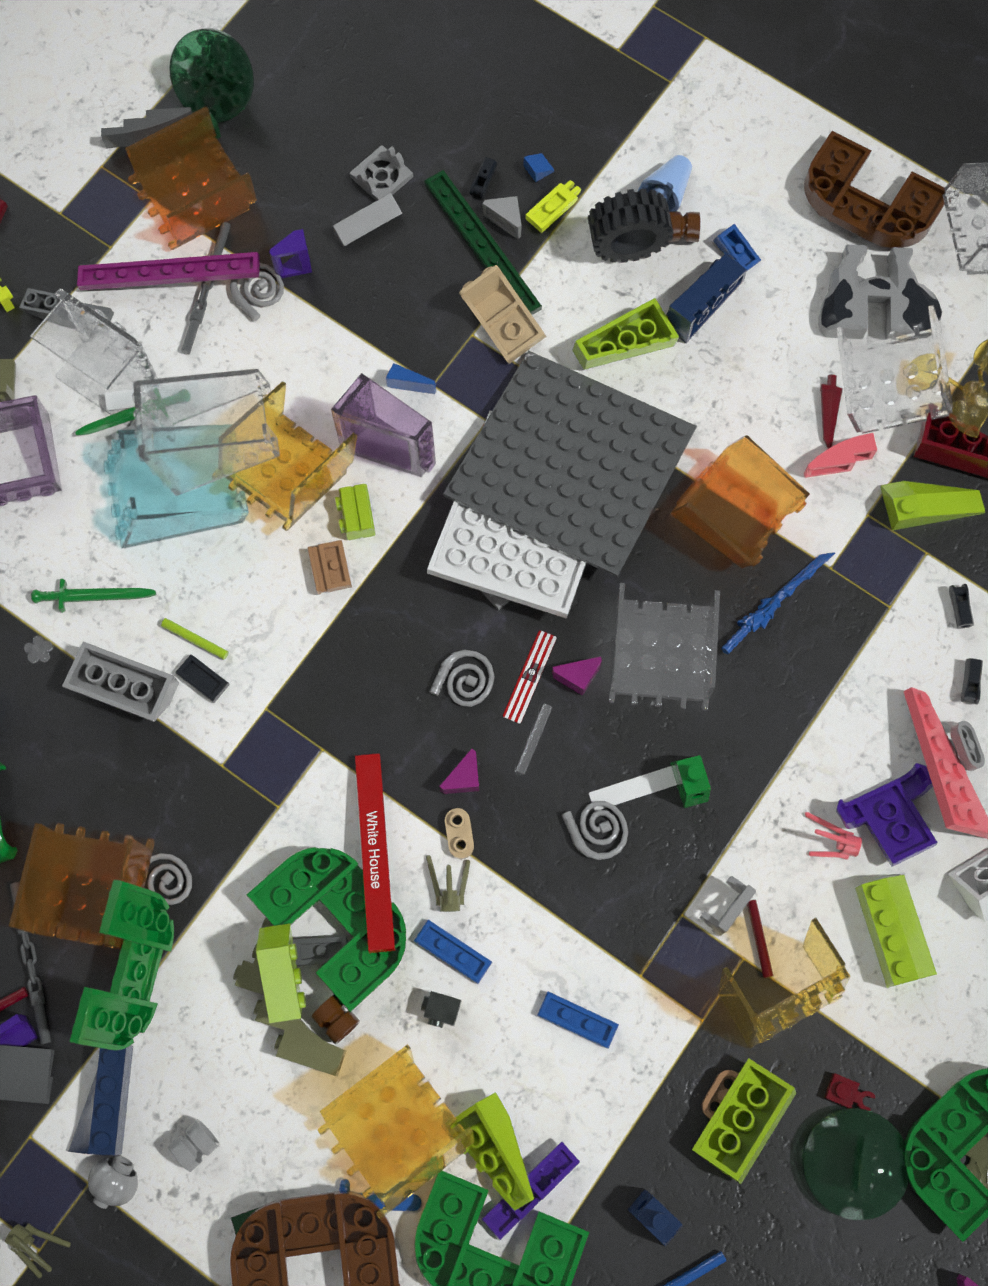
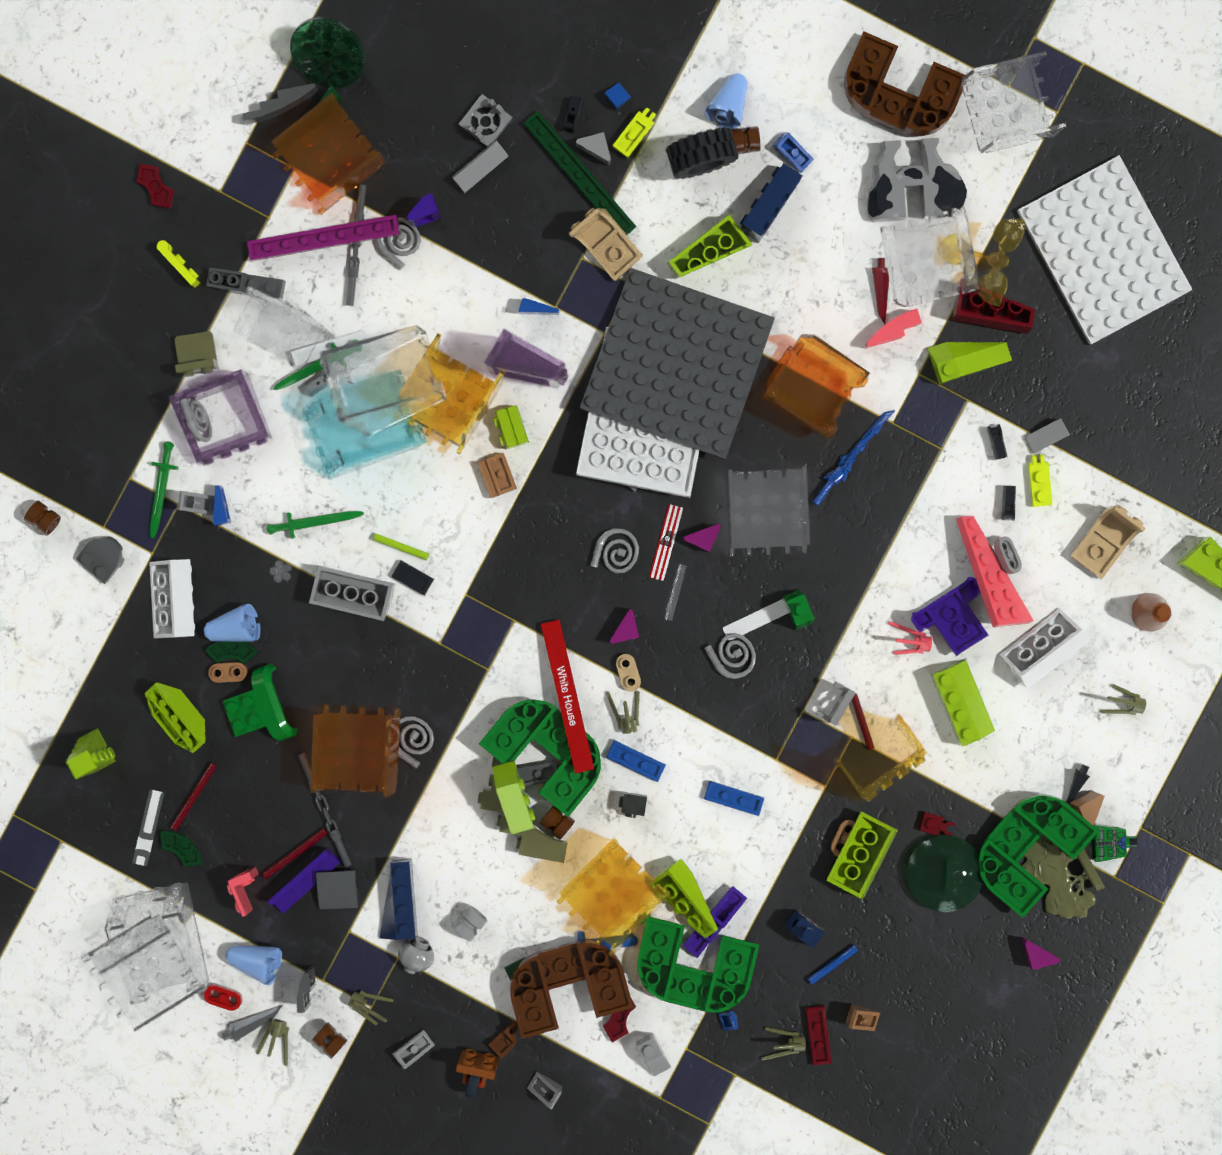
camera: 10 degrees left, 15 degrees up
green plate [70,880,174,1050] -> none

